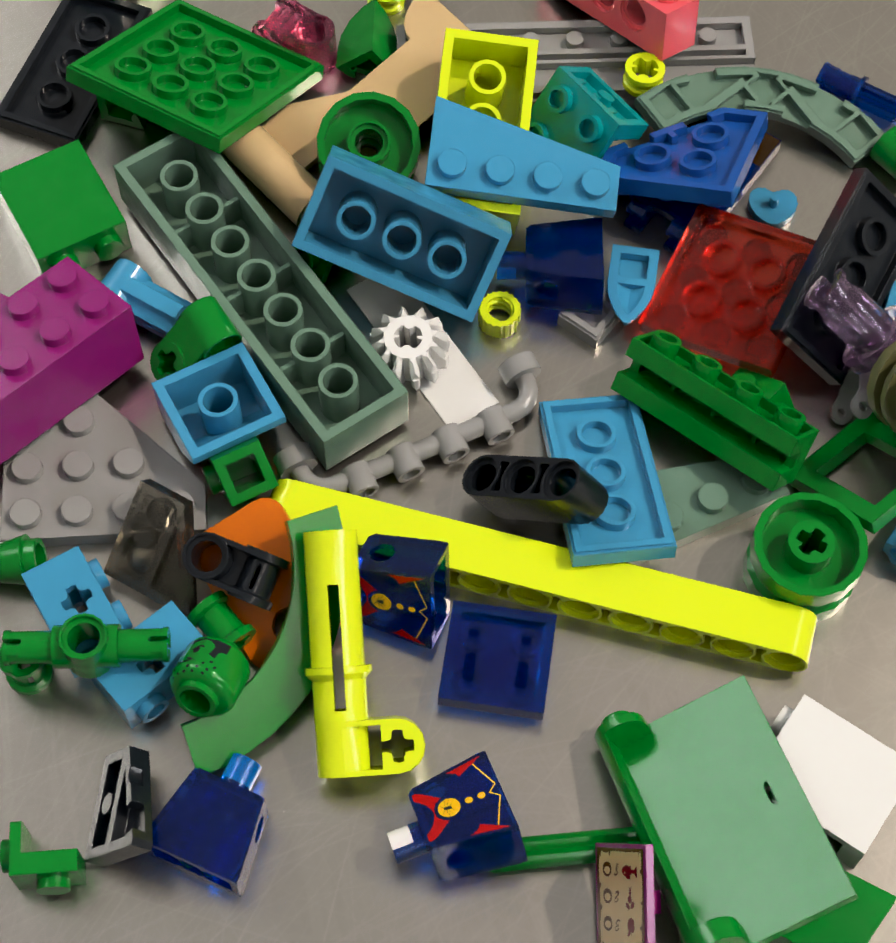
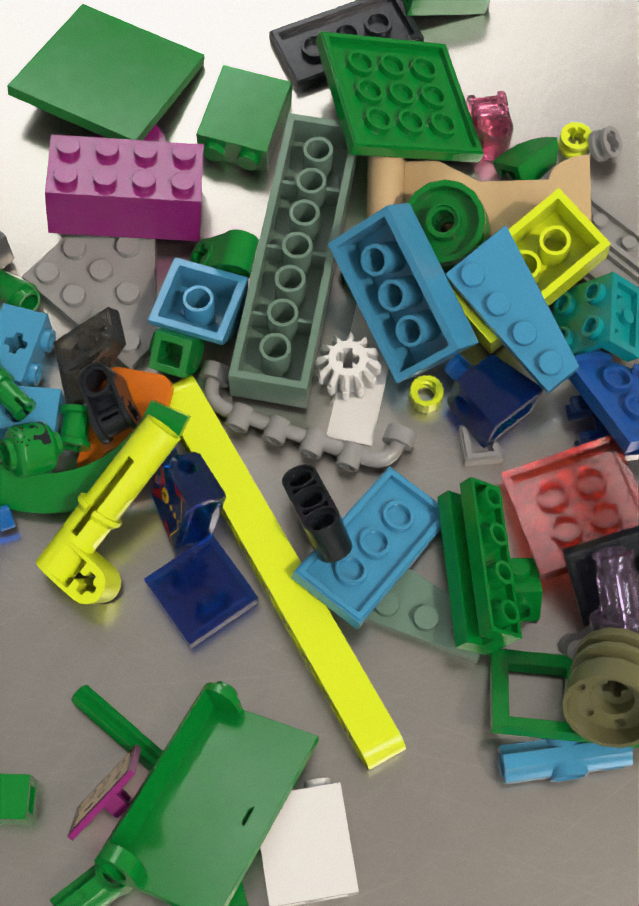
camera: 45 degrees right, 5 degrees up
dark azure piece [101,258,192,338] -> none
clear blue torso [386,751,528,881] -> none
dark azure plate [606,244,660,326] -> none
green wheel [743,492,868,622] -> none

